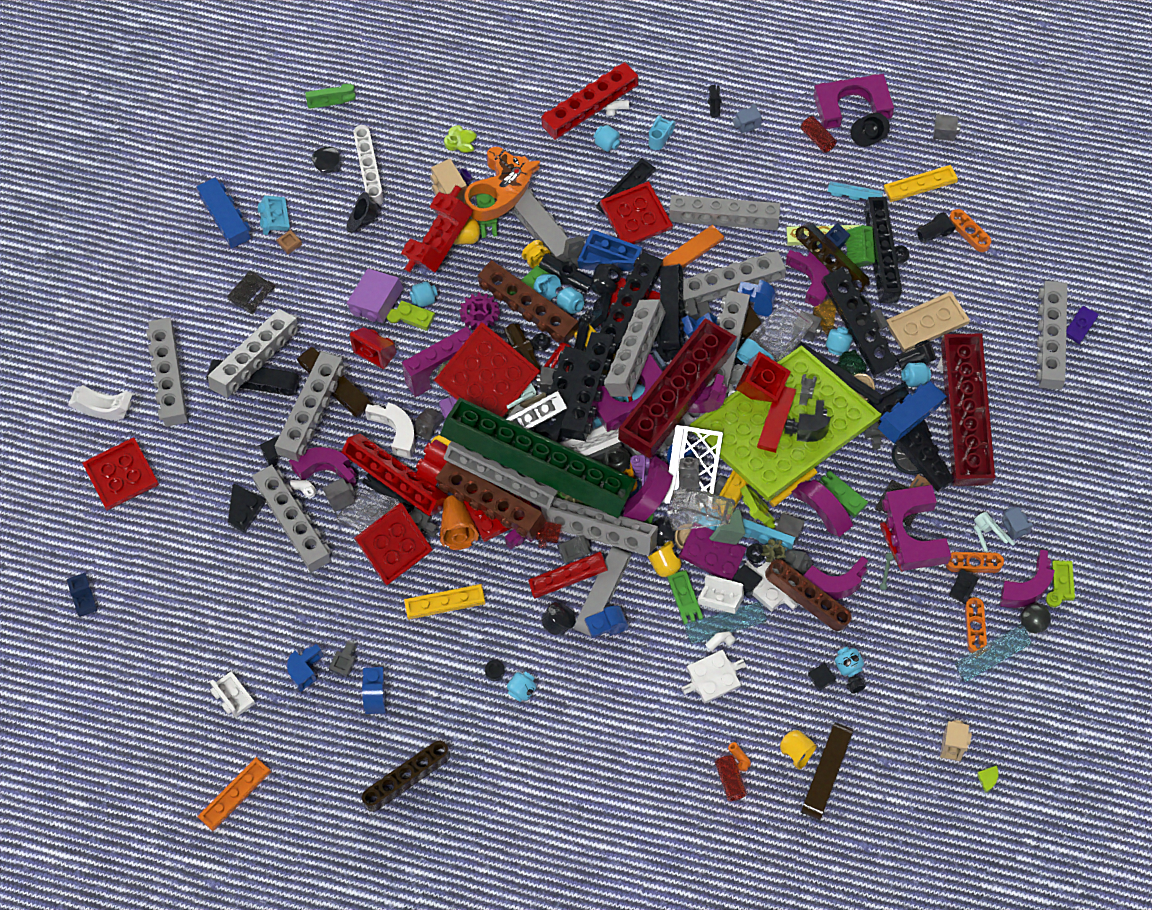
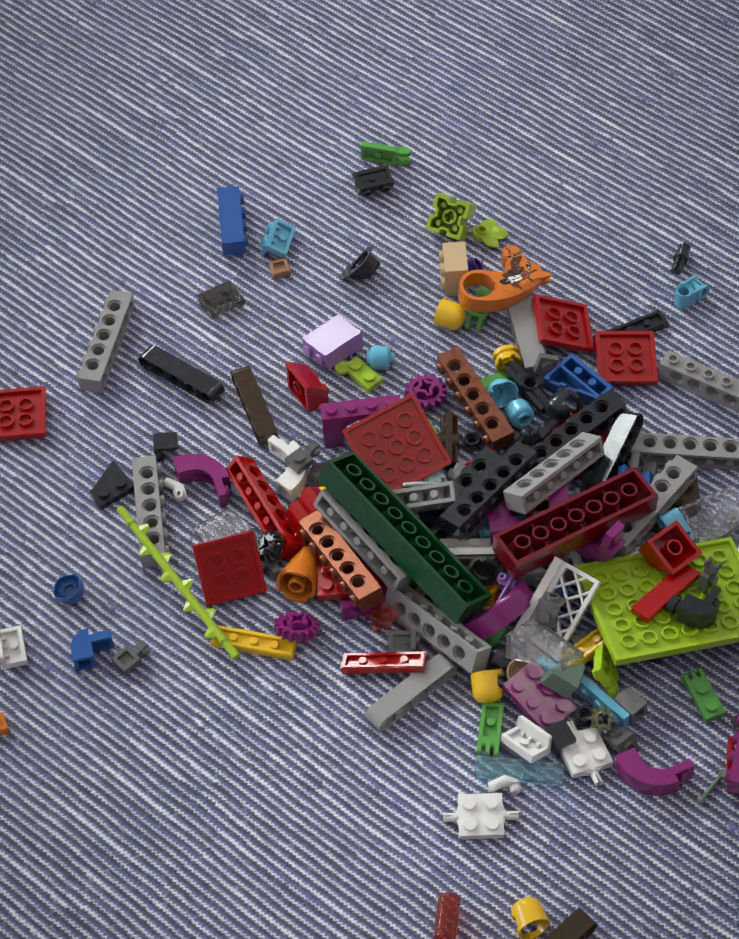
camera: 25 degrees right, 10 degrees down
white arch [68,385,132,420] -> none
light grey brick [208,309,298,398] -> none
light grey brick [275,351,345,461] -> none
black hair [312,146,341,173] -> none
flat silver brick [322,478,355,512] -> none
white beam [354,125,383,206] -> none
black pin [362,473,414,513] -> none
blue brick [362,667,386,715] -> none
dark brown beam [362,741,449,812] -> none
red brick [401,185,473,273] -> none
black tile [485,660,505,681] -> none
medium azure head [507,671,537,702] -> none
red brick [541,62,638,140] -> none
black hair [541,602,575,636] -> none
blue brick [584,606,629,638] -> none
medium azure head [593,125,621,152] -> none
white arm [605,101,629,116] -> none
orange tile [663,224,724,269] -> none
orange arm [728,742,751,772] -> none
blue brick [738,280,776,317] -> none
copper beam [765,559,852,631] -> none
yellow bar [769,468,817,507] -> none
magenta arch [791,479,854,537] -> none
black tile [808,663,836,691] -> none
medium azure head [834,646,864,678] -> none
black plate [846,676,866,694] -> none
none -> blue hair [53,574,85,604]
none -> lime plant [116,506,240,660]
none -> black gear [256,530,284,563]
none -> magenta gear [274,611,320,643]
none -> dark grey plate [285,440,321,475]
none -> black bracket [352,164,395,196]
none -> lime brick [425,193,477,240]
none -> red plate [532,294,595,354]
none -> black axle [671,243,691,275]

